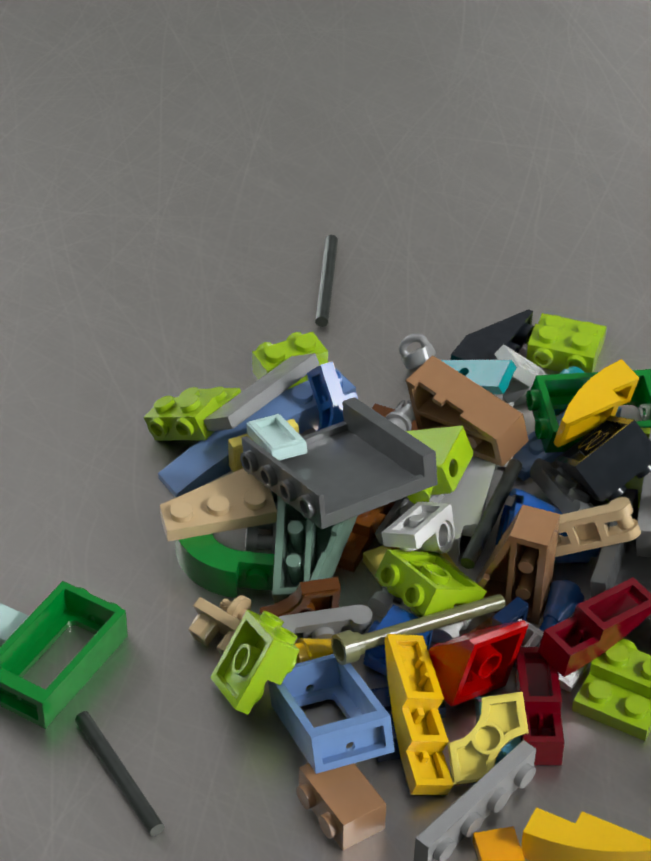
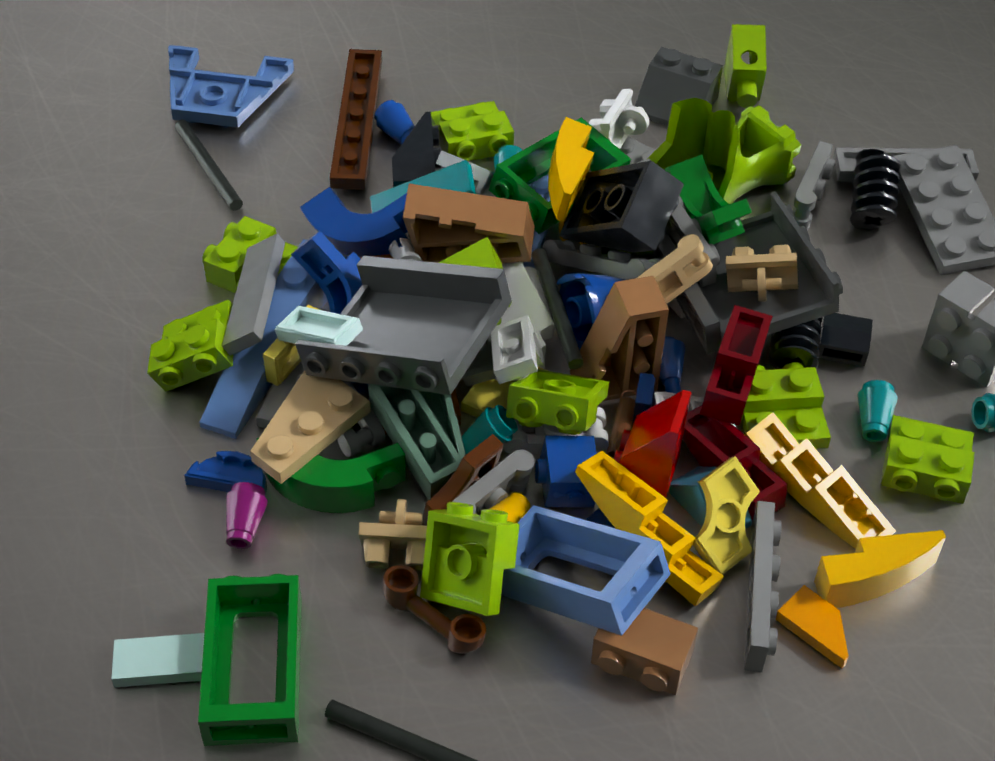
camera: 35 degrees left, 5 degrees up
olive piece [331,594,506,665] -> none
light grey tile [399,333,436,370] -> none
none -> medium blue wing [168,45,294,127]
none -> blue tile [184,451,267,497]
none -> magenta cone [226,482,268,549]
none -> blue arch [300,187,409,257]
none -> reddish brown plate [330,49,382,190]
none -> blue cone [374,100,415,145]
none -> reddish brown bar [383,565,486,653]
none -> teal cone [461,405,518,455]
none -> yellow slope [744,412,896,549]

